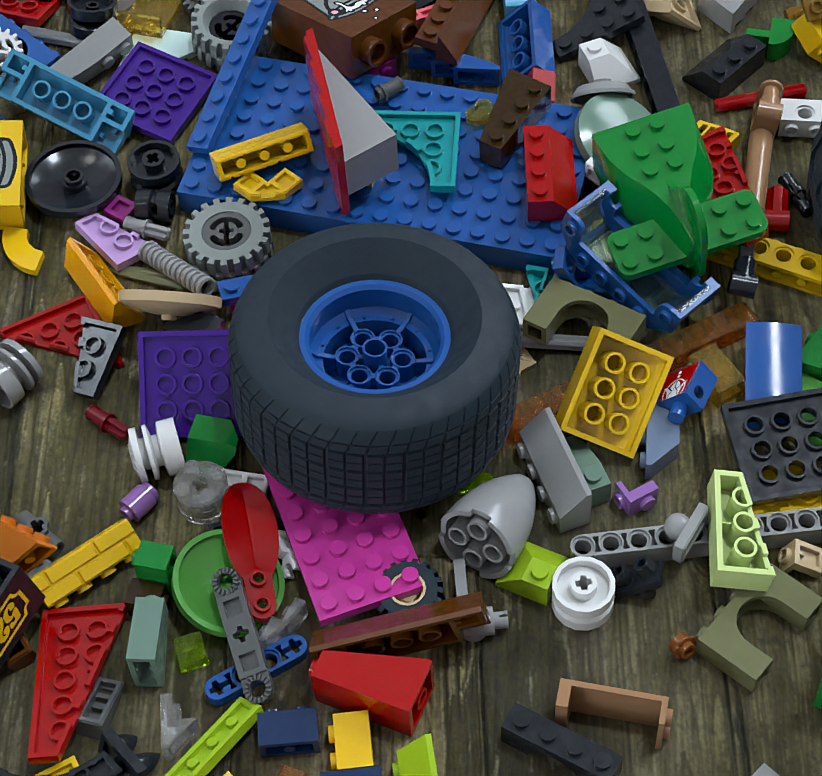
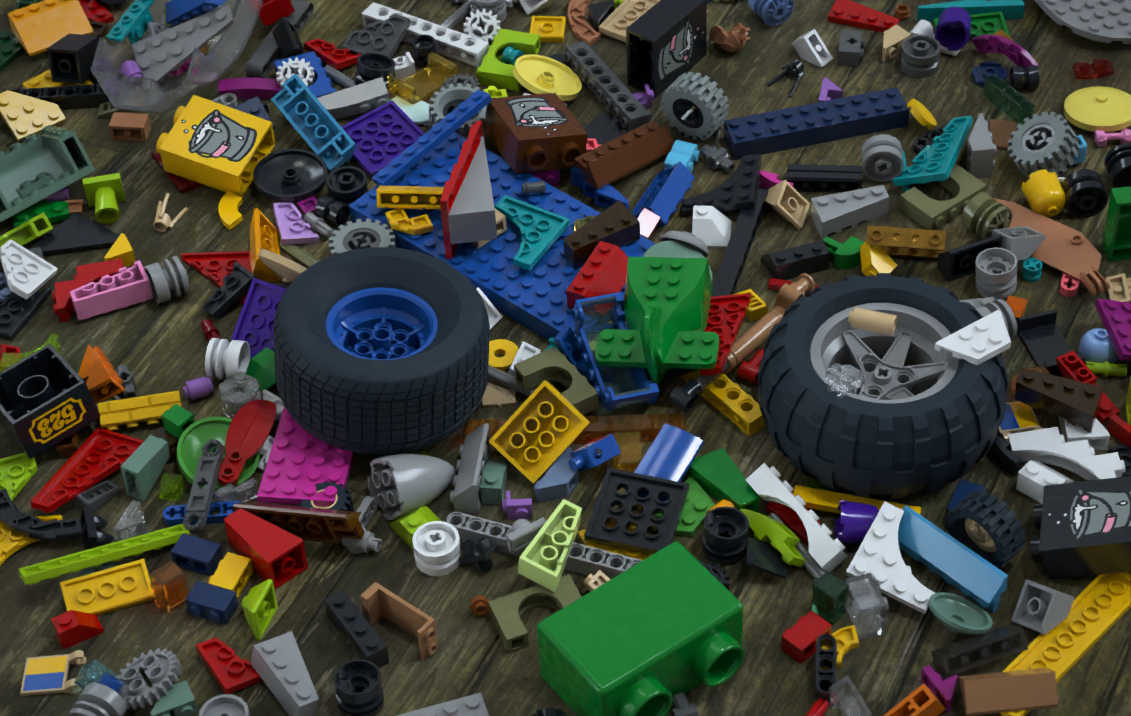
camera: 25 degrees right, 10 degrees down
light grey piece [138,241,215,295] -> none

